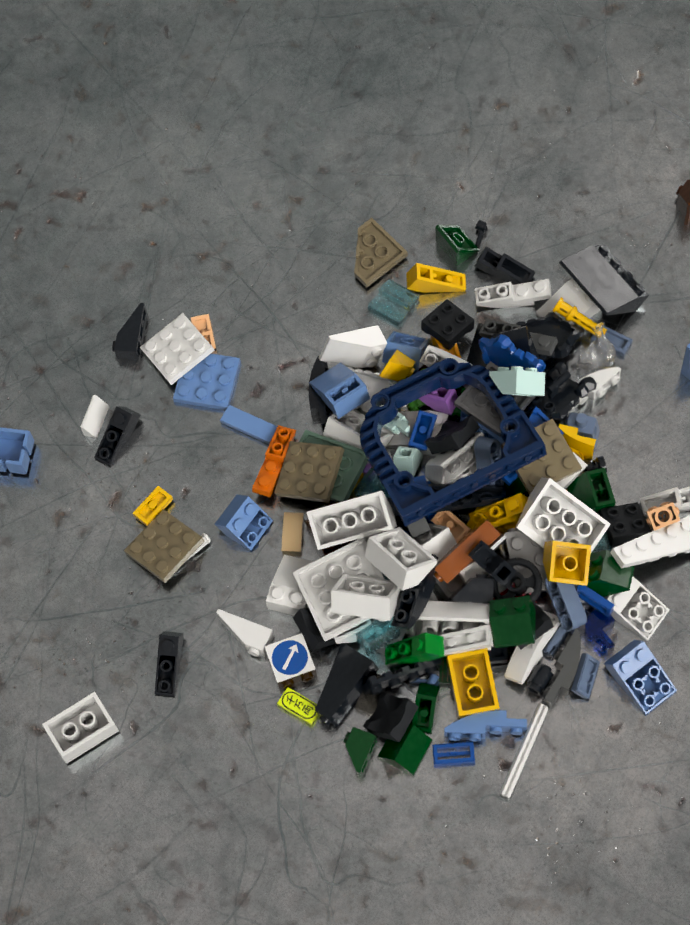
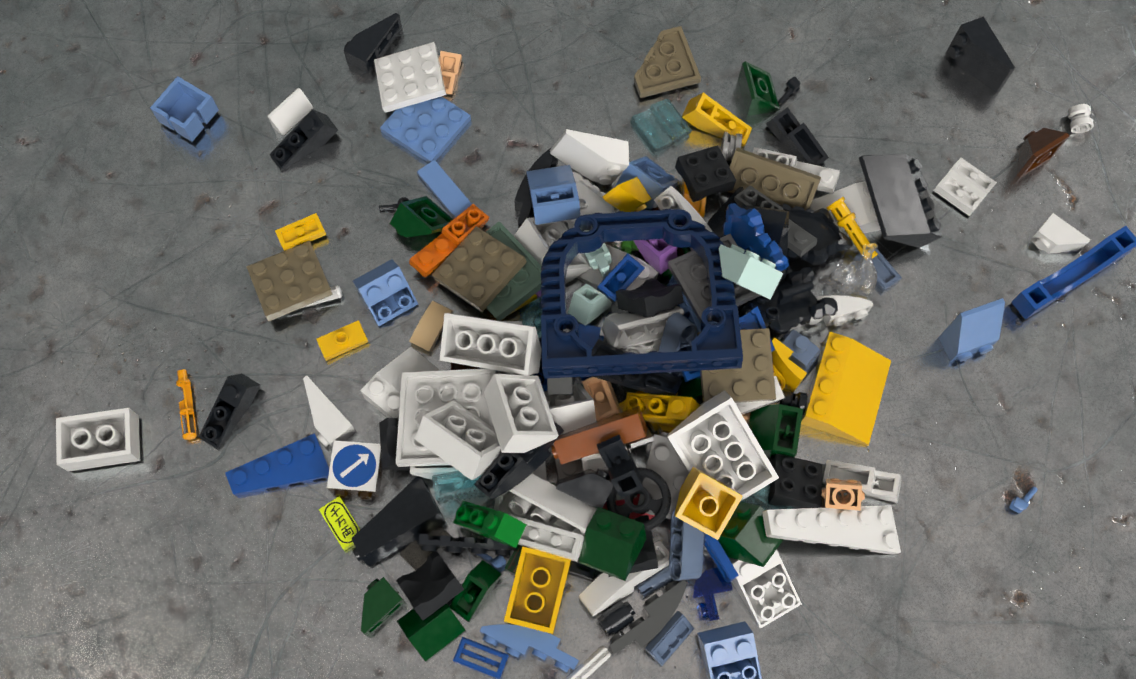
camera: 15 degrees right, 5 degrees up
none -> light orange piece [176,369,197,440]
none -> blue wing [225,433,330,496]
none -> yellow plate [316,320,368,361]
none -> black hand [379,197,409,211]
none -> dark green slope [389,196,453,237]
none -> light grey wheel [721,132,742,162]
none -> dark tan plate [729,148,821,210]
none -> yellow slope [801,332,891,446]
none -> white slope [933,158,997,216]
none -> black slope [948,16,1015,92]

